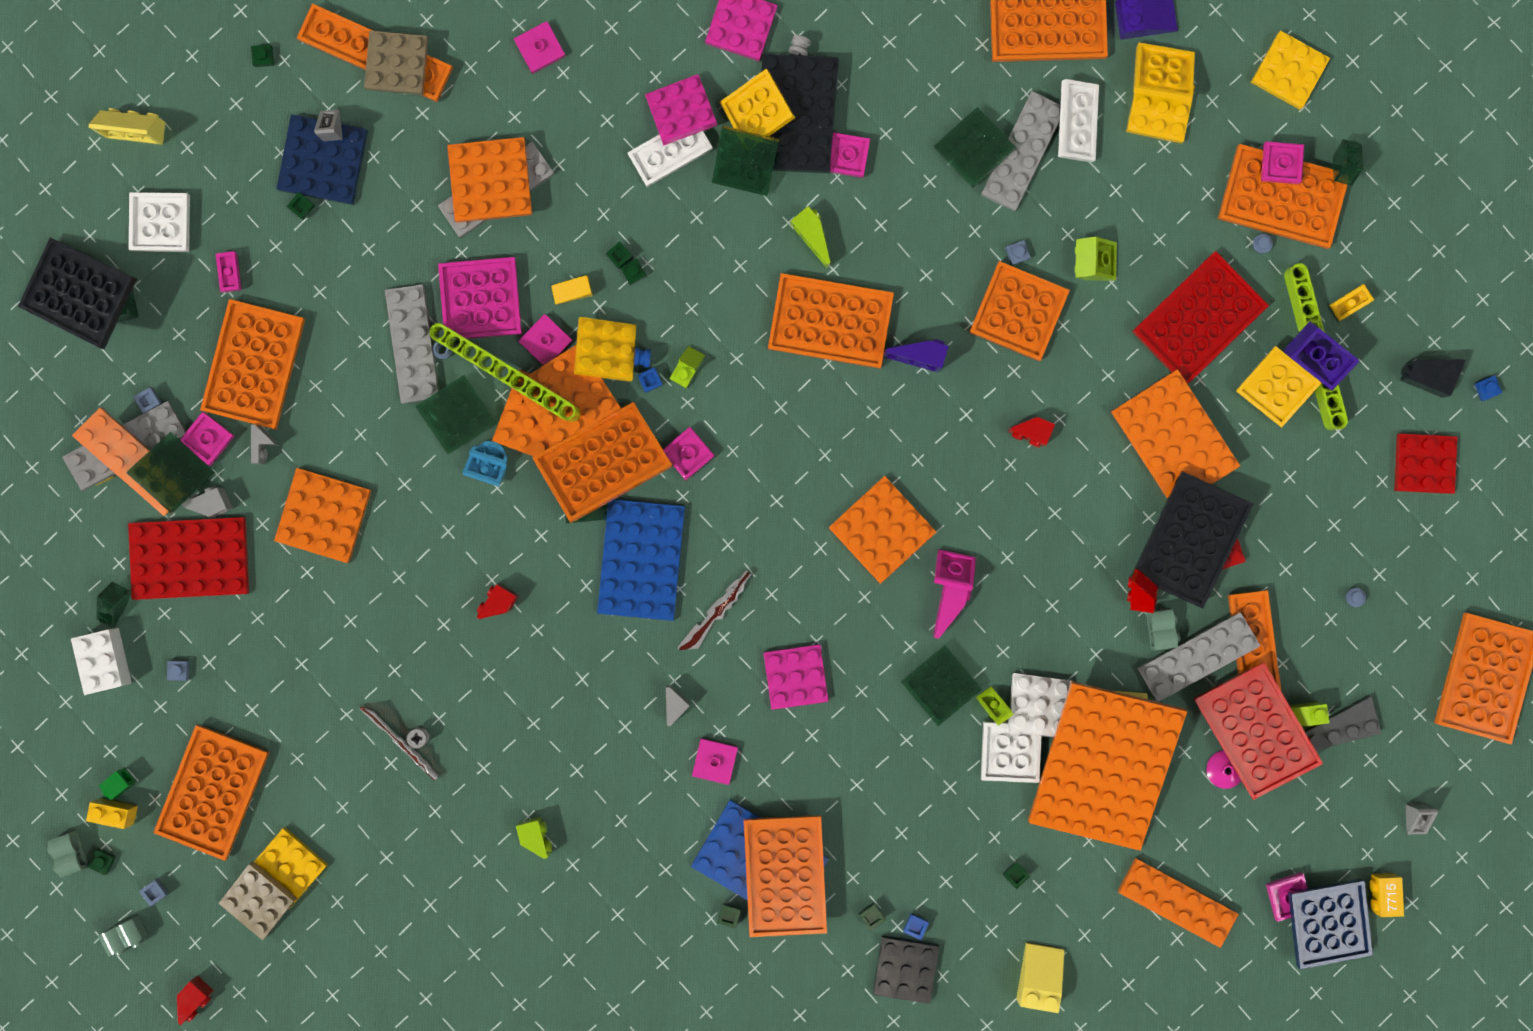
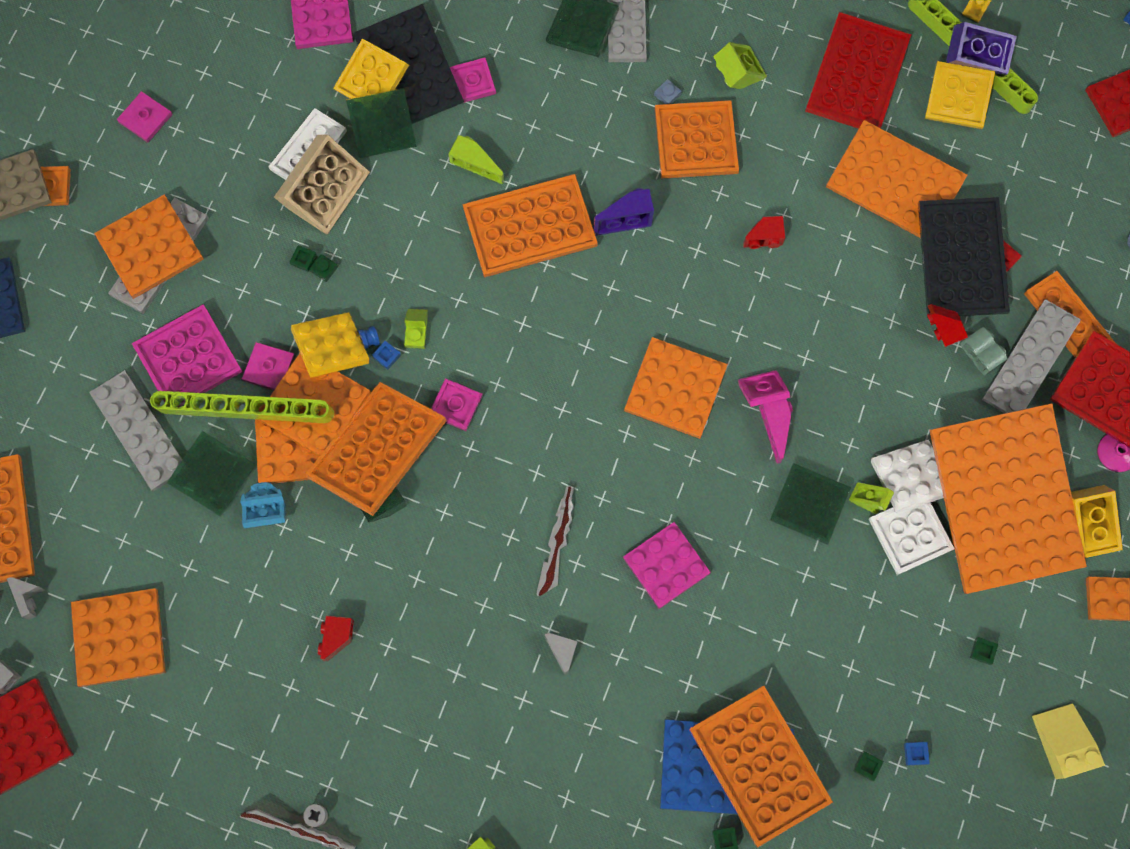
camera: 30 degrees left, 15 degrees down
sand blue plate [433,342,452,359] -> none
yellow slope [551,275,593,305] -> none
blue plate [597,500,685,621] -> none
dark pink plate [645,74,717,146] -> none
dark pink plate [692,738,738,785] -> none
light grey wheel [789,35,811,56] -> none
black plate [873,936,939,1004] -> none
black slope [1400,359,1466,398] -> none
none -> tan slope [274,134,370,234]
none -> yellow slope [1071,485,1123,558]

